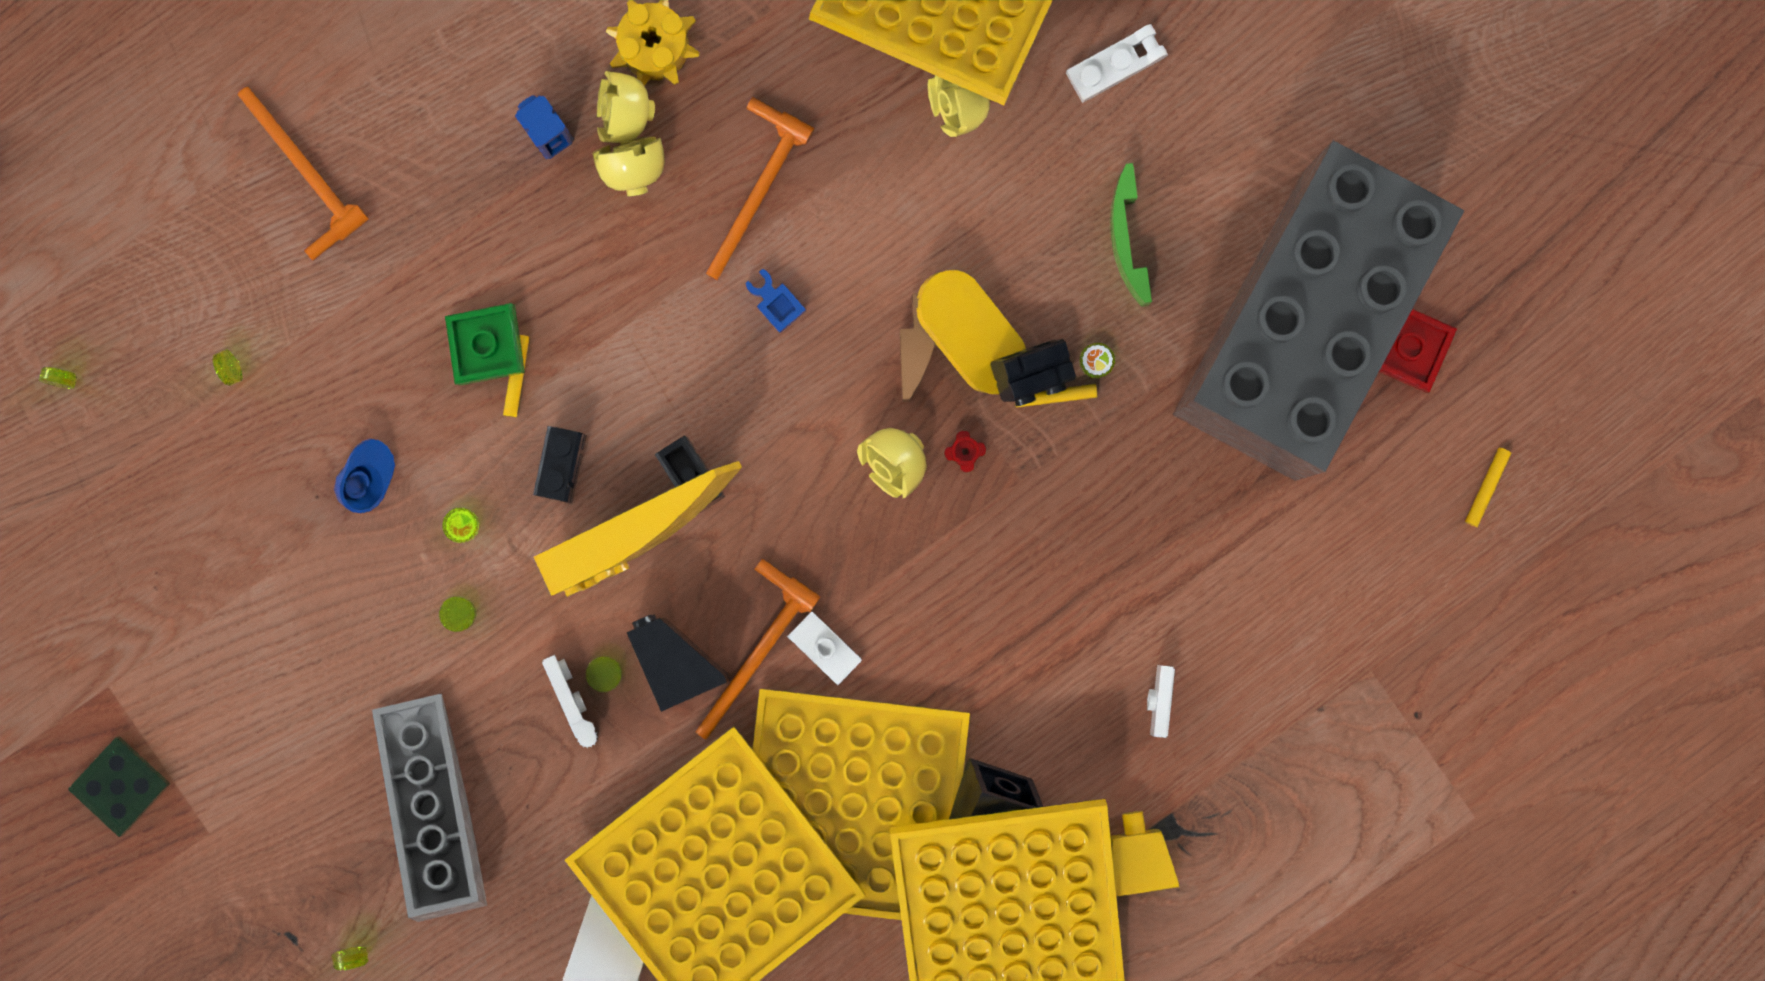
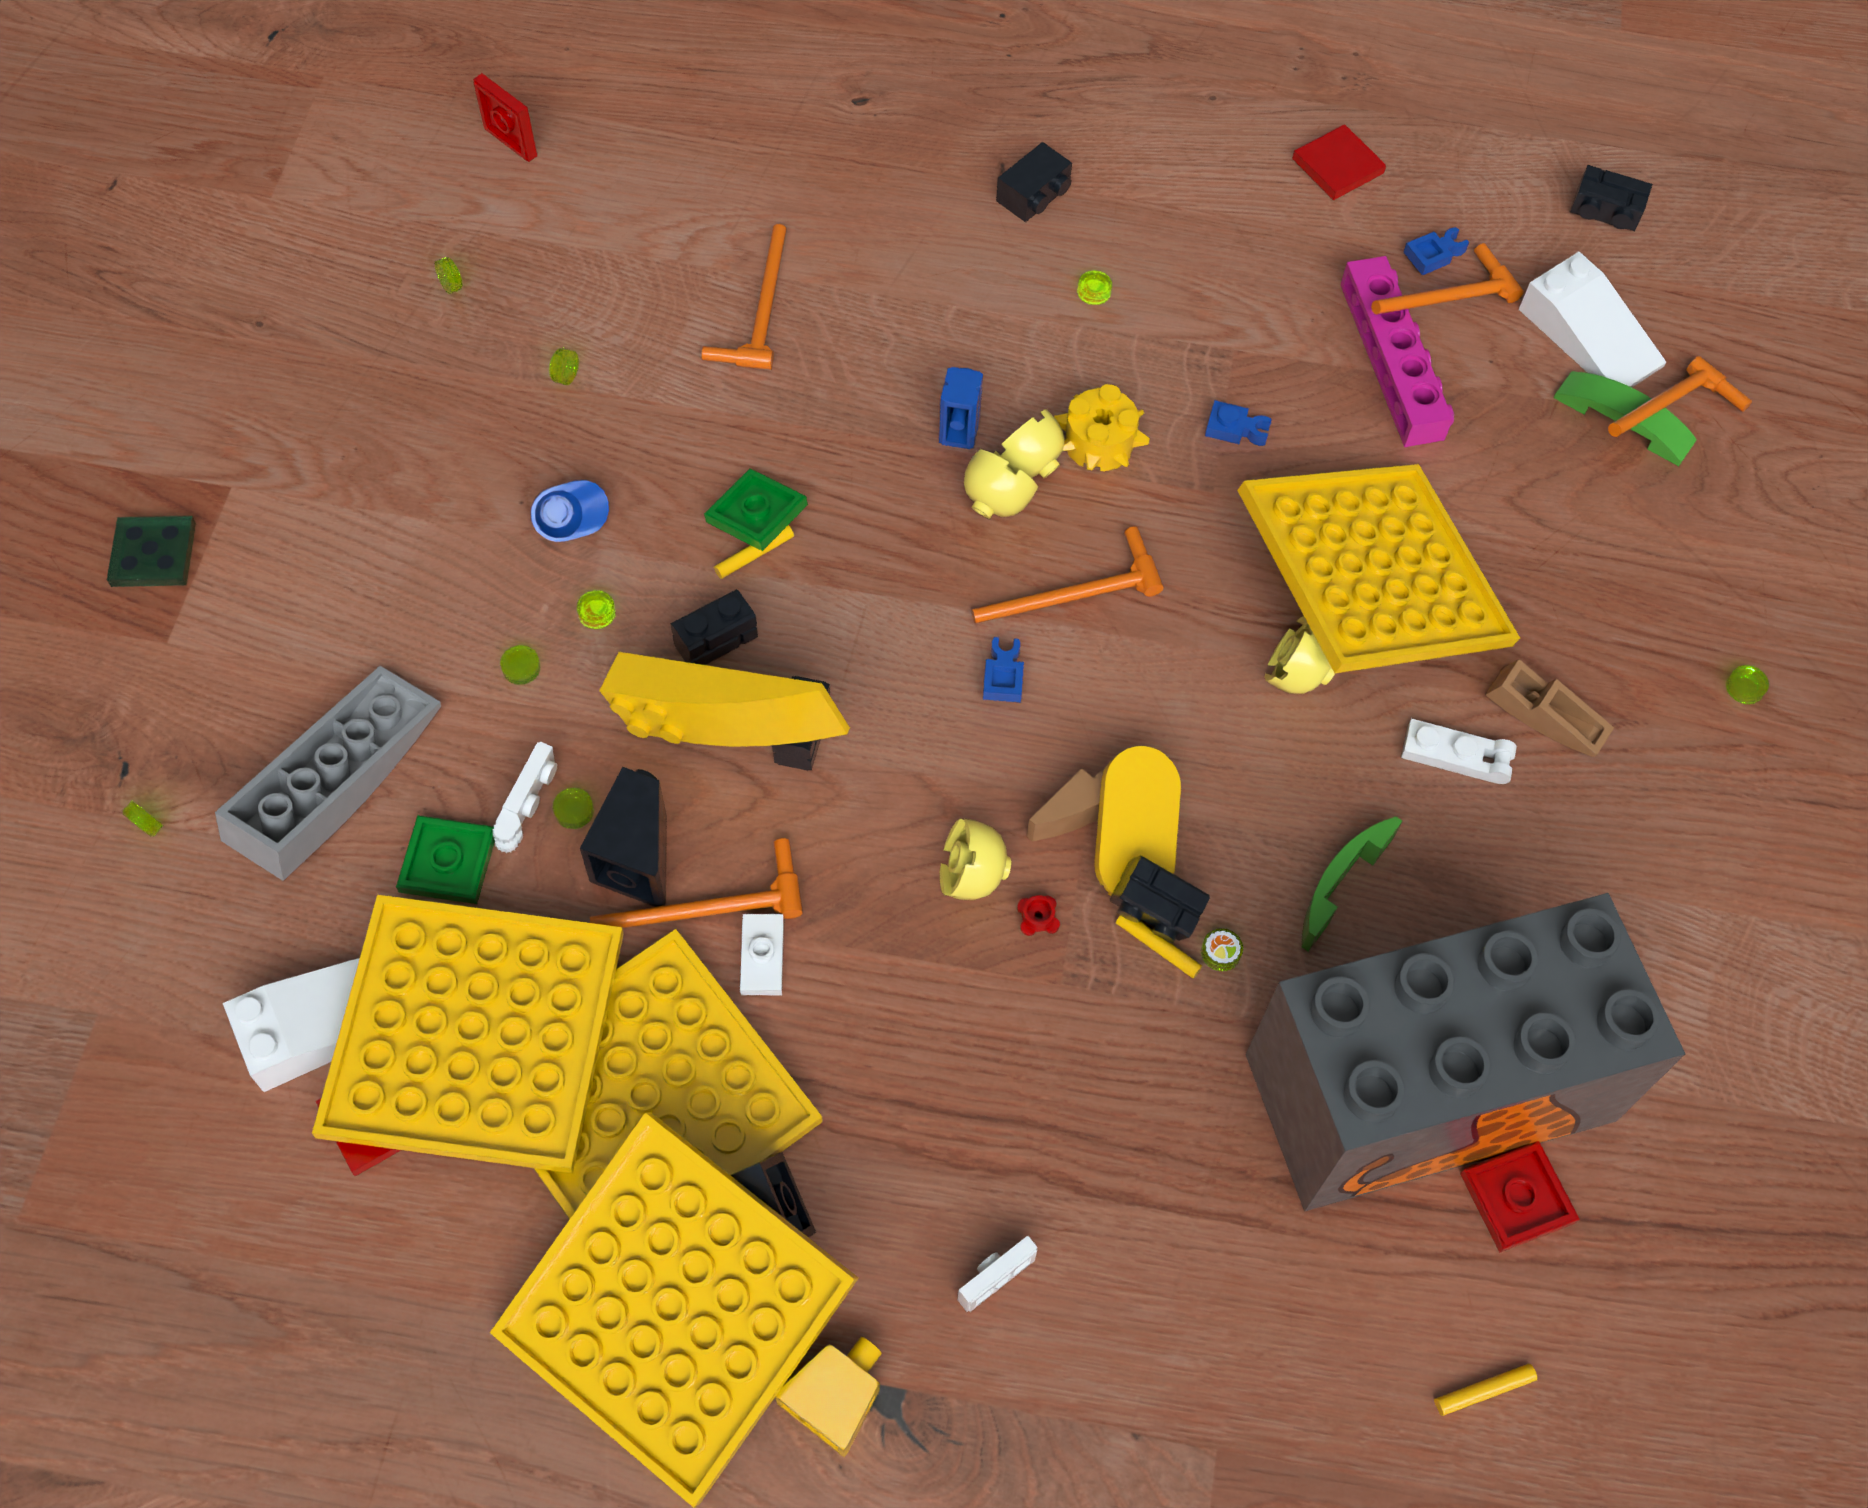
camera: 45 degrees right, 25 degrees down
none -> green tile [396,815,495,904]

